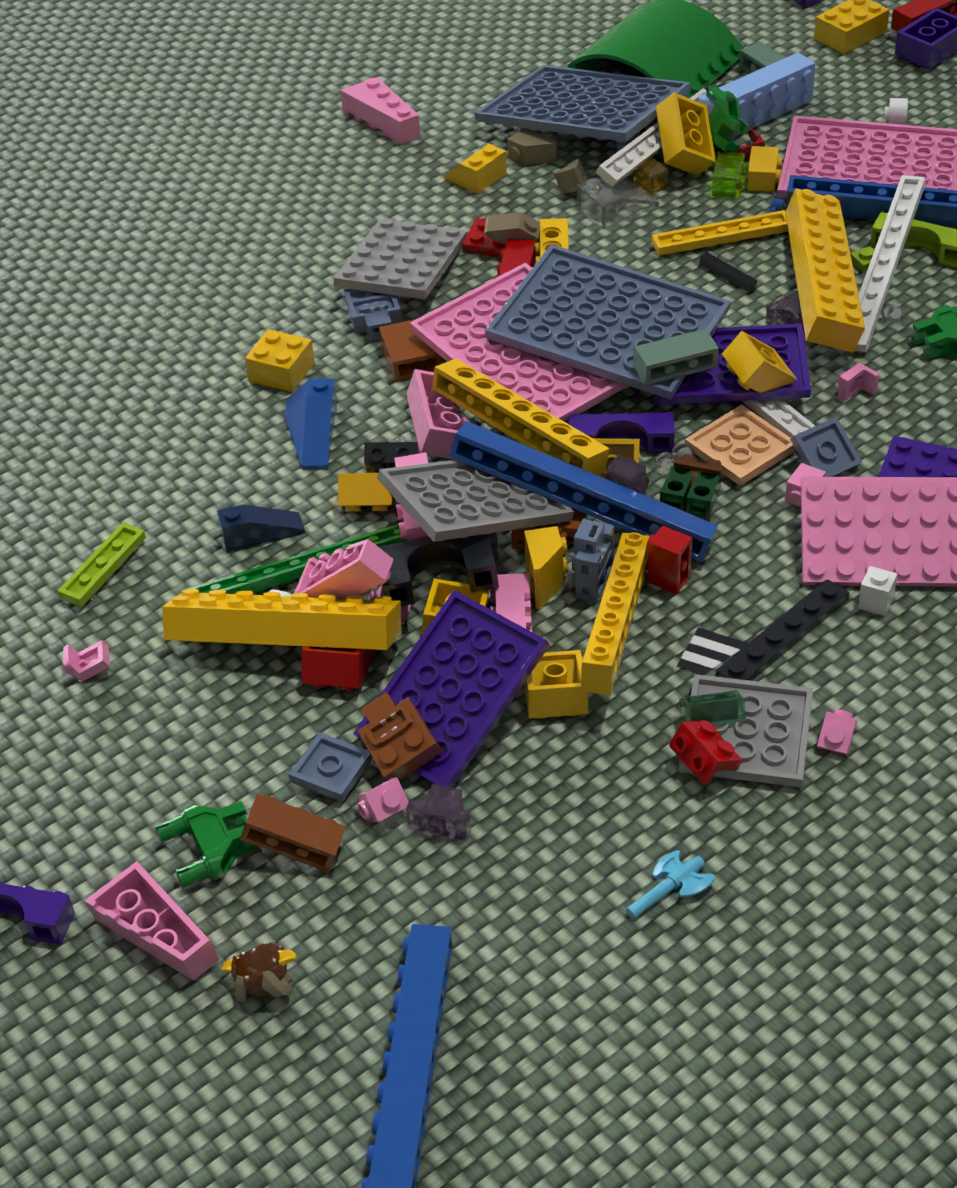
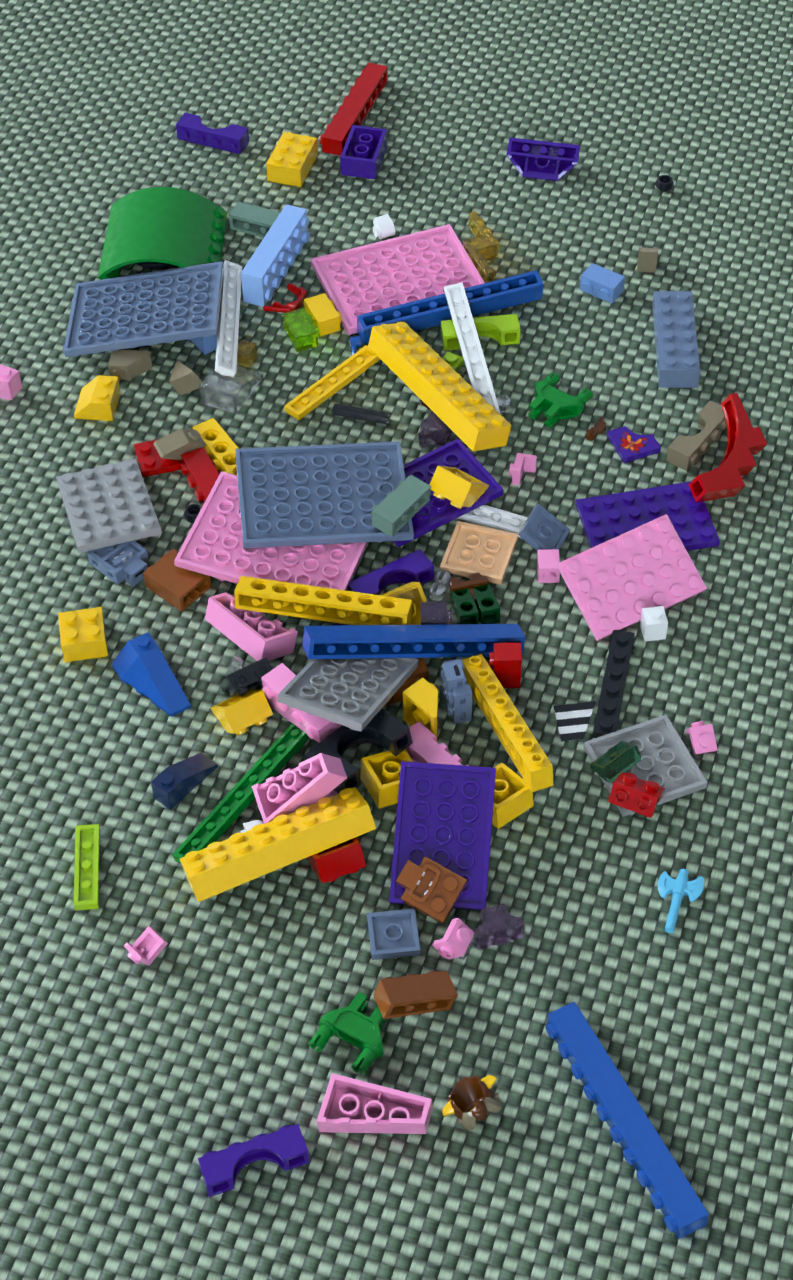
camera: 35 degrees left, 5 degrees up
yellow brick [656,92,716,175] -> none
green connector [706,85,750,154] -> none

